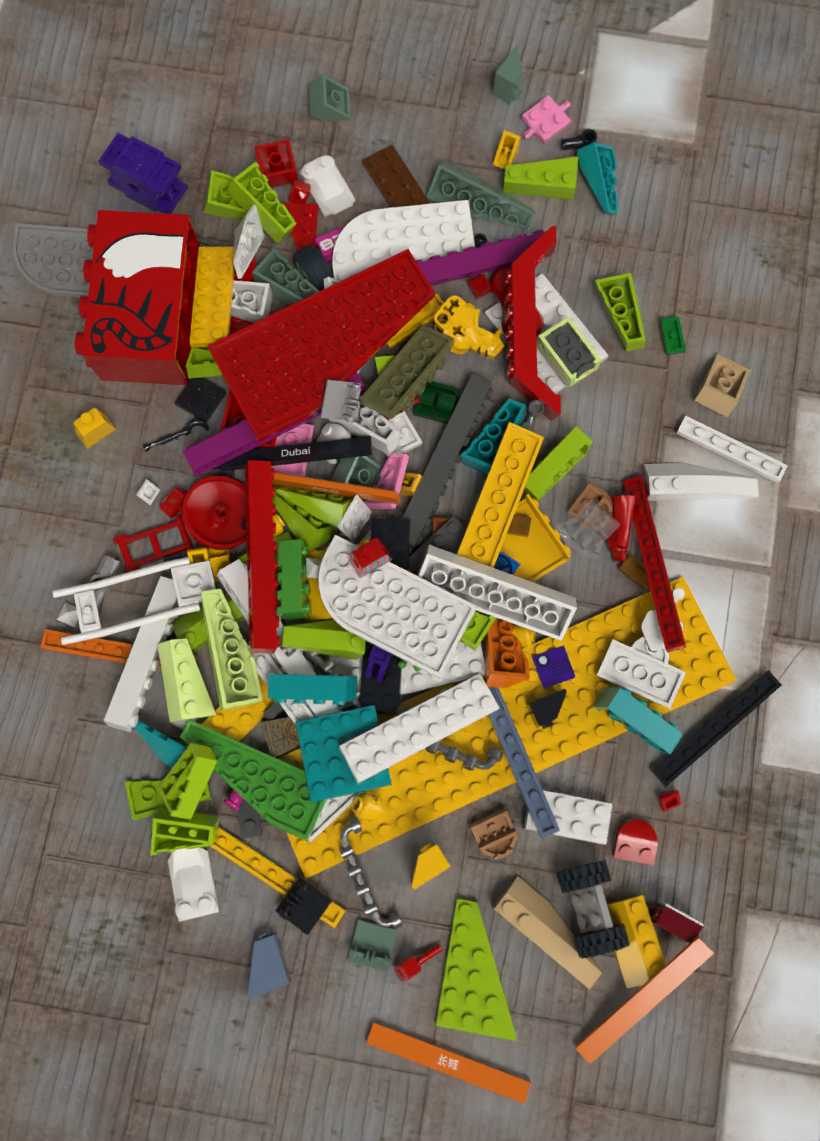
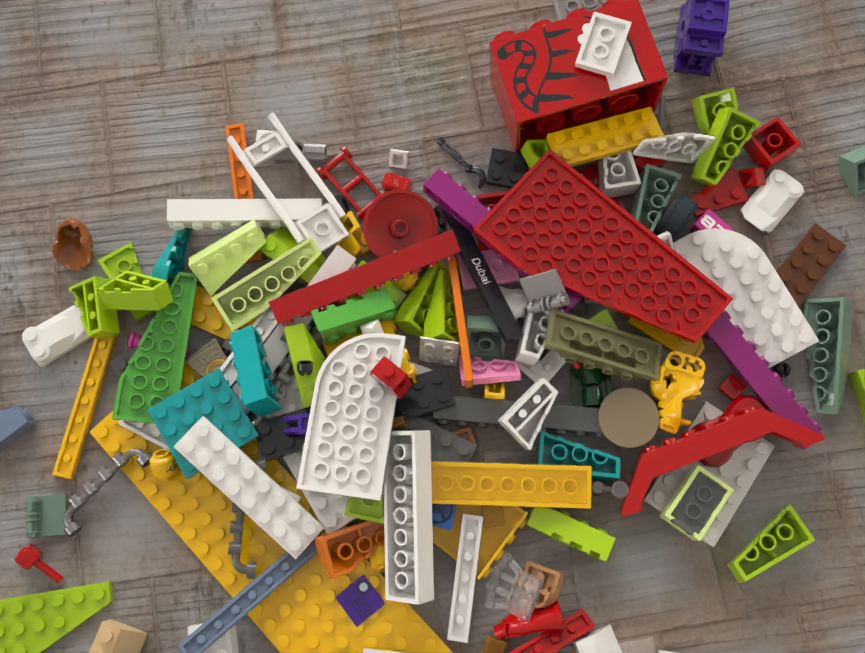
camera: 75 degrees right, 0 degrees up
yellow torso [73,408,116,449] -> none
black hinge [275,876,332,935] -> none
yellow slope [412,843,451,890] -> none
medium nougat slope [469,808,518,859] -> none
black slope [527,689,567,729] -> none
green plate [660,316,686,355] -> none
none -> dark orange piece [52,218,95,272]
none -> black hinge [297,360,313,376]
none -> white plate [447,513,484,643]
none -> white wedge [498,378,558,450]
none -> white plate [575,12,632,78]
none -> dark tan tile [598,388,659,448]

